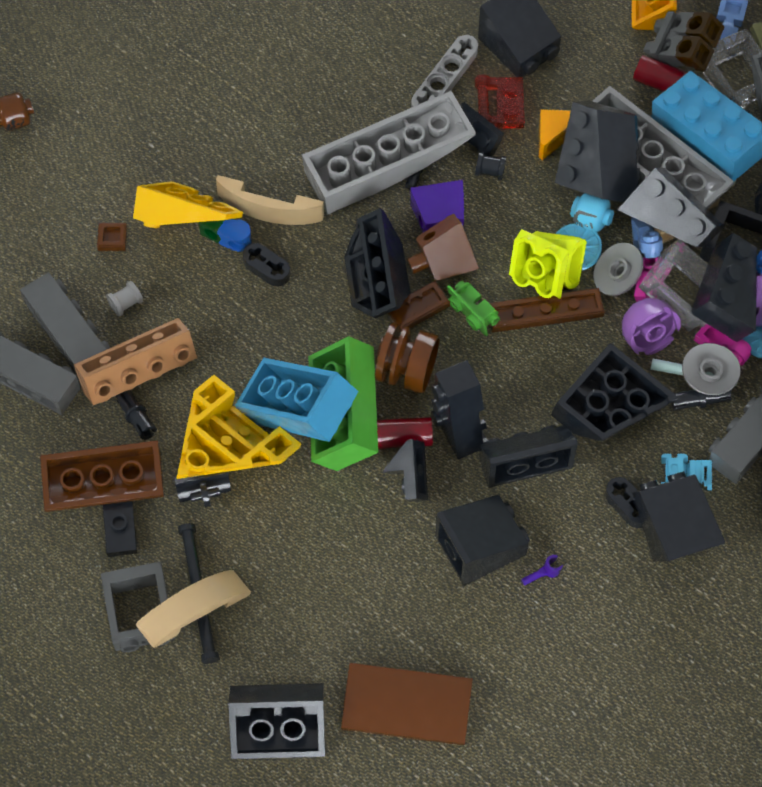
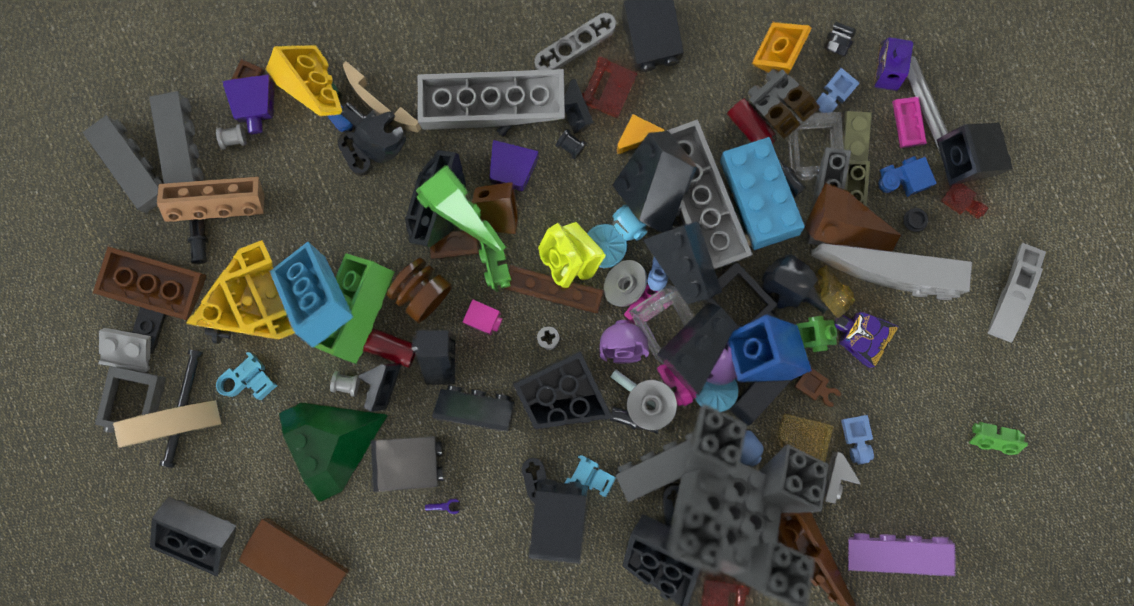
camera: 25 degrees right, 20 degrees up
none -> light grey plate [99,328,151,372]
none -> medium azure piece [216,352,277,400]
none -> dark purple torso [223,75,275,134]
none -> dark green wedge [279,402,389,502]
none -> light grey bush [330,371,360,397]
none -> black piece [339,102,406,163]
none -> bright green wedge [416,166,506,252]
none -> dark pink brick [463,299,503,335]
none -> light grey bush [537,326,560,350]

